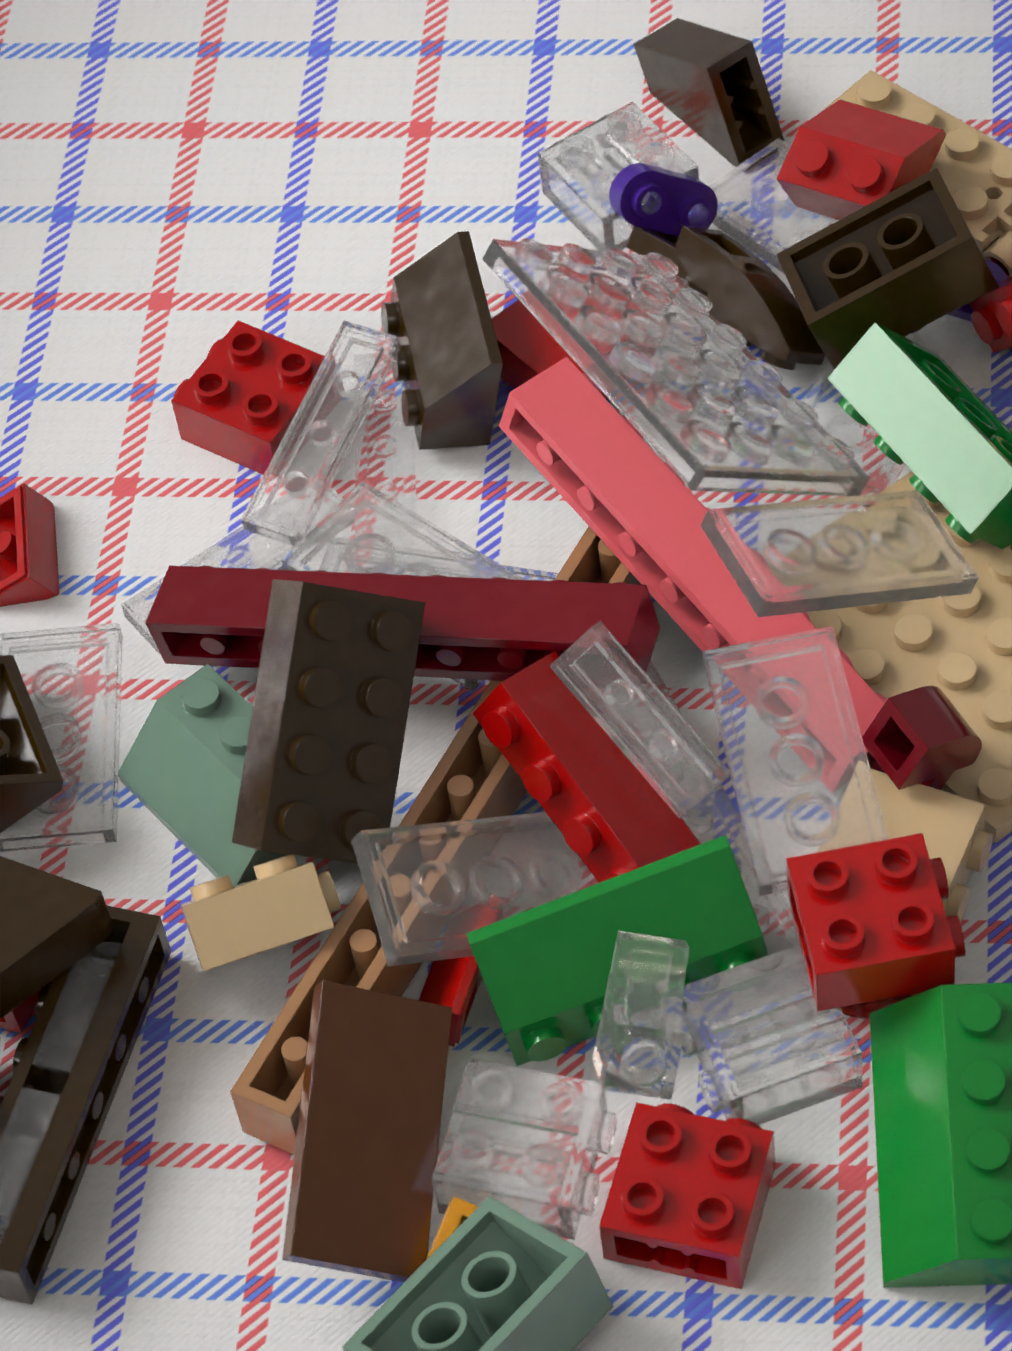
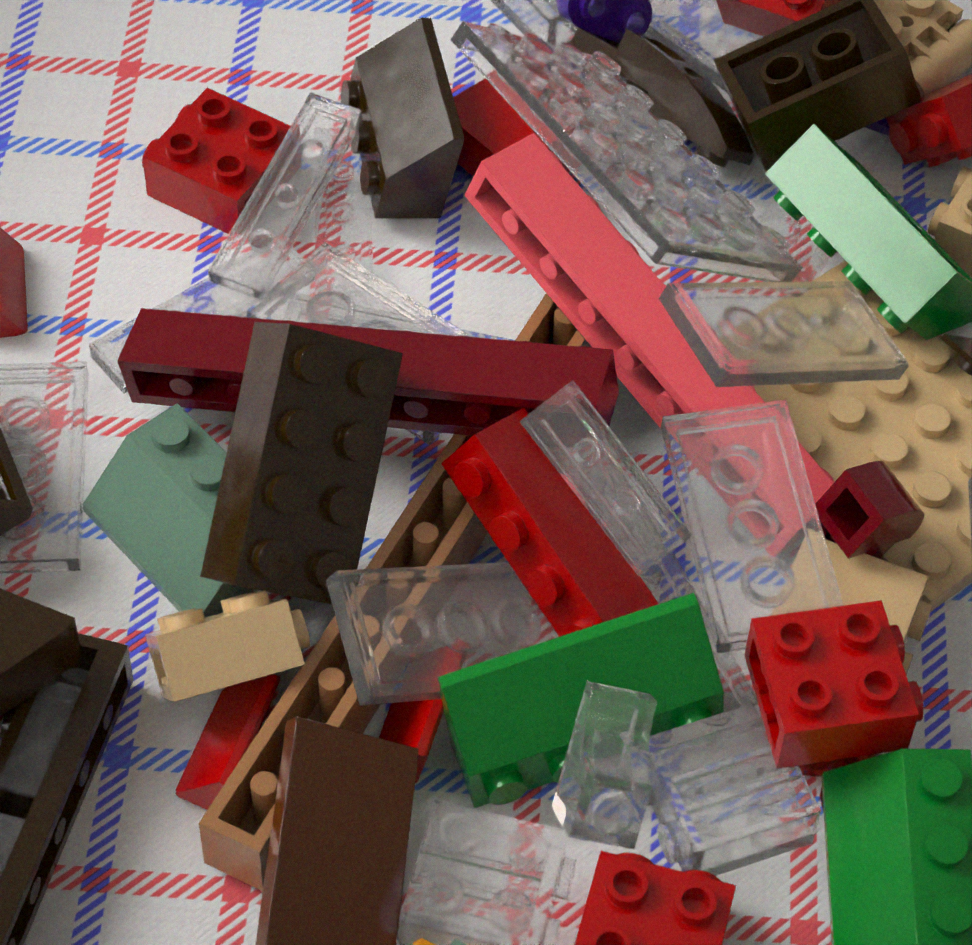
camera: 10 degrees left, 0 degrees up
none -> red slope [176,674,279,810]

